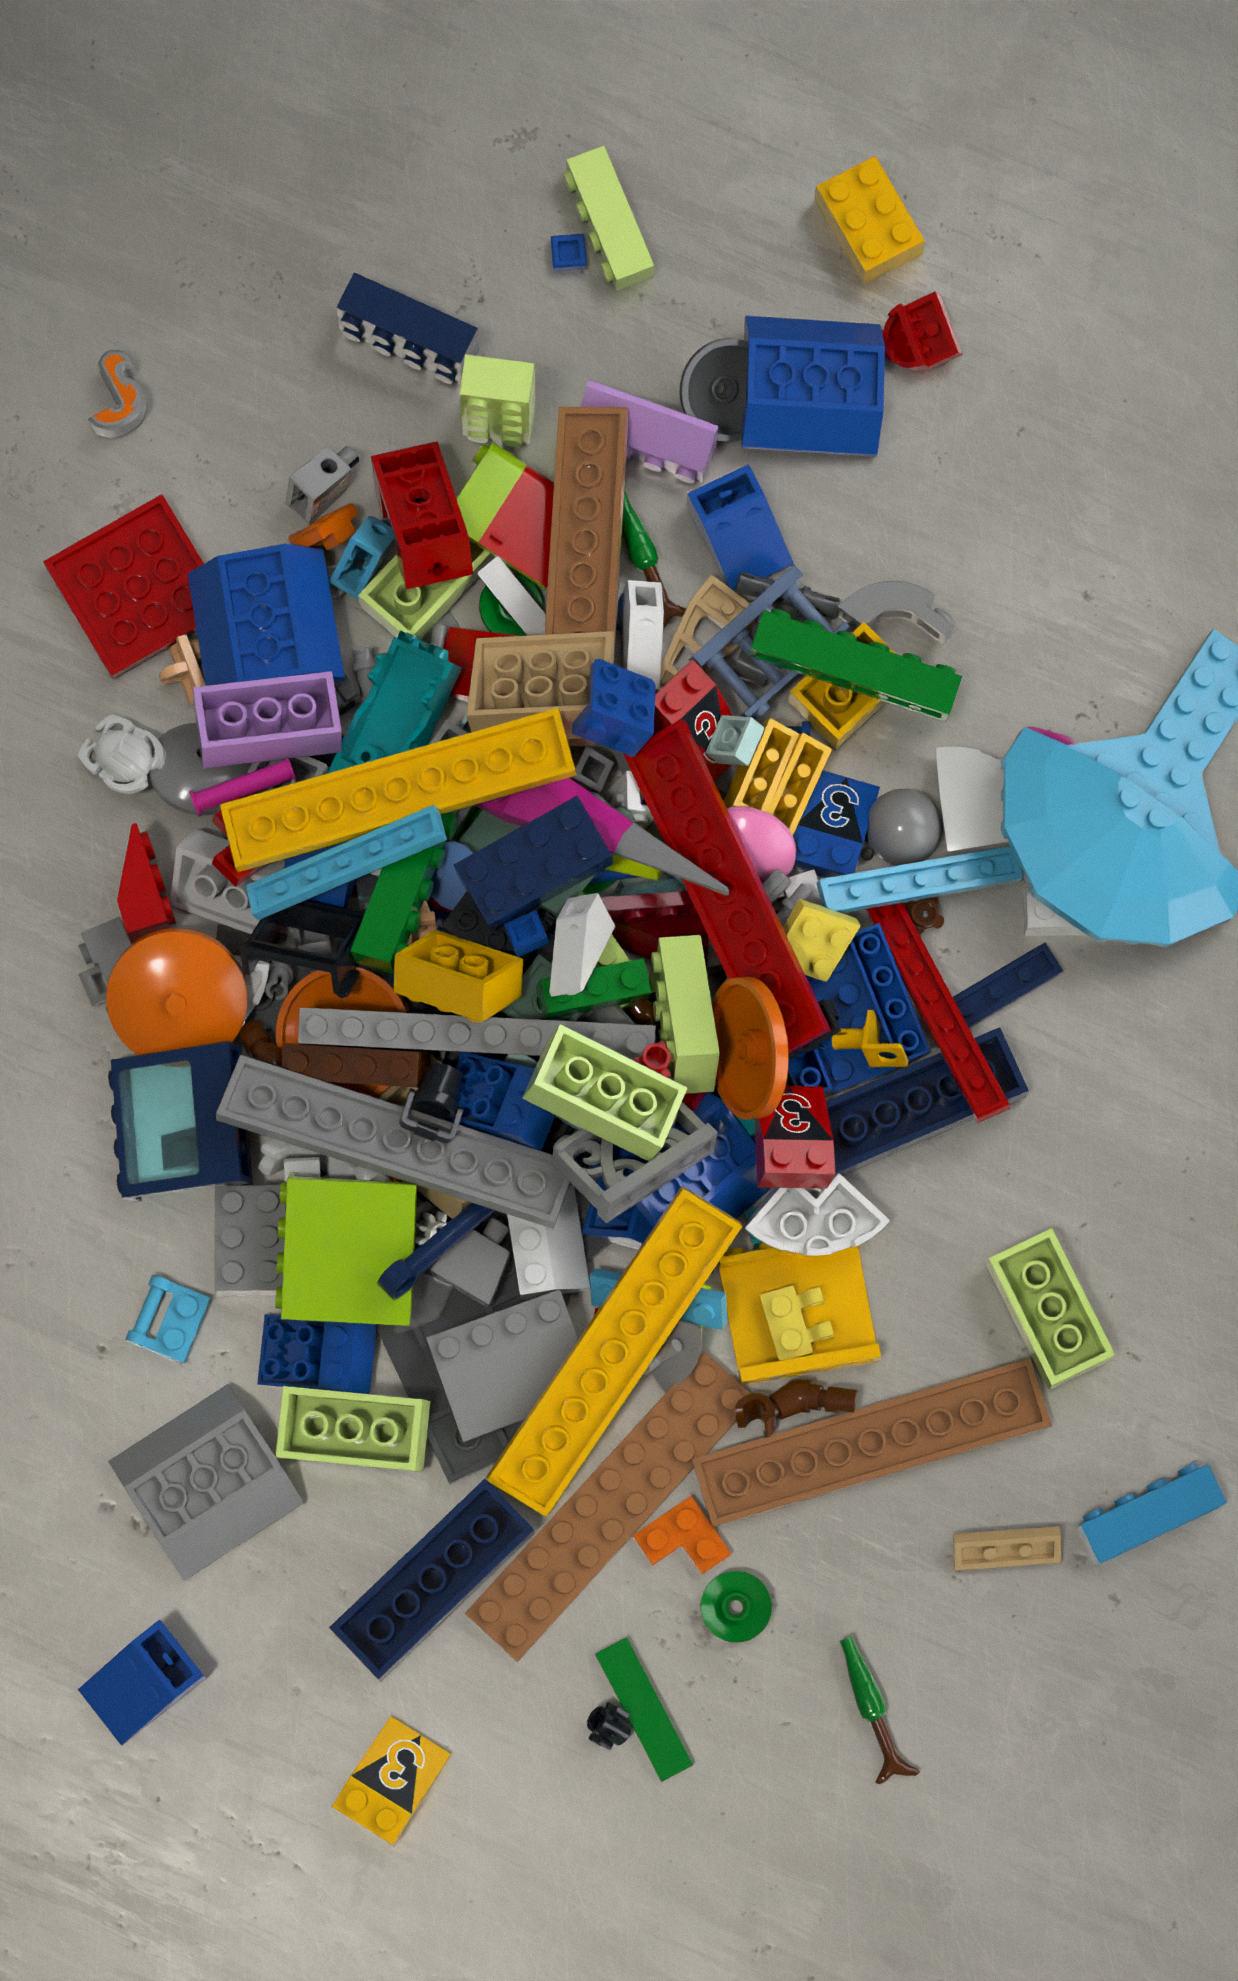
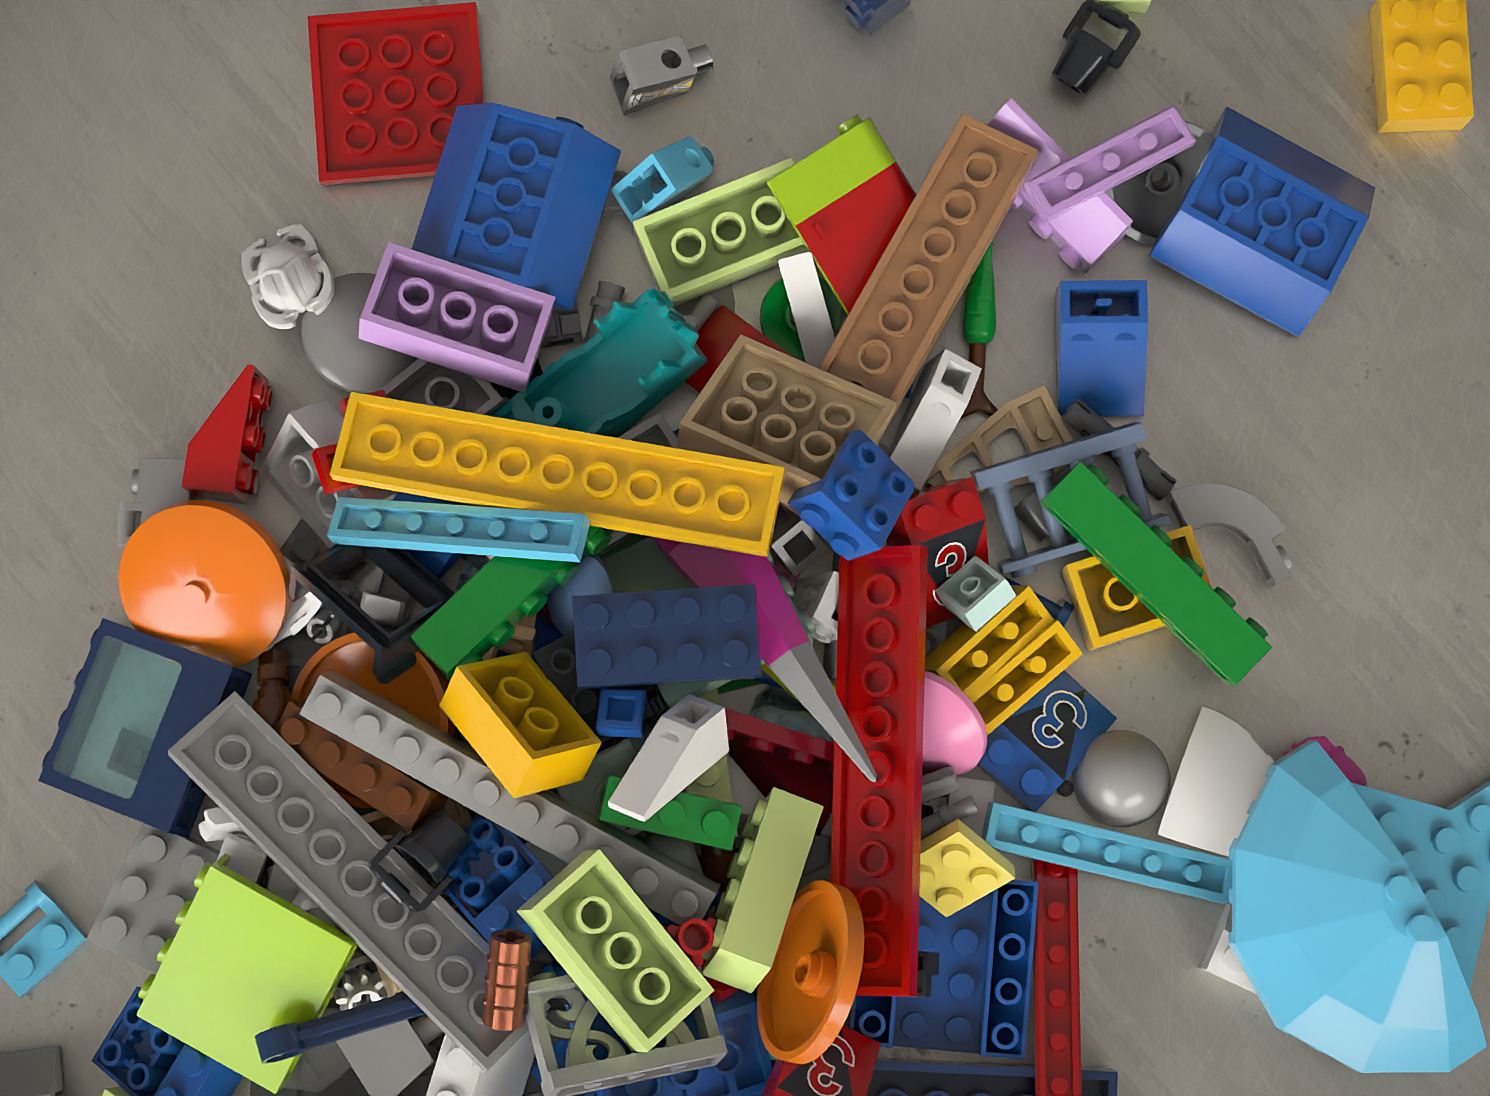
camera: 30 degrees right, 5 degrees up
light nougat hips [159,634,205,705] -> none
dark pink pin [189,758,296,817] -> none
orange plate [288,503,359,550] -> none
red plate [371,441,473,590] -> none
yellowish green brick [459,354,536,447] -> none
yellow bracket [832,1010,909,1067] -> none
red slope [882,291,963,371] -> none
reddish brown plate [905,897,944,934] -> none
dark blue tile [953,942,1063,1029] -> none
none -> copper axle [482,929,532,1031]
none -> lavender tile [1023,104,1196,223]
none -> black piece [1051,0,1141,97]

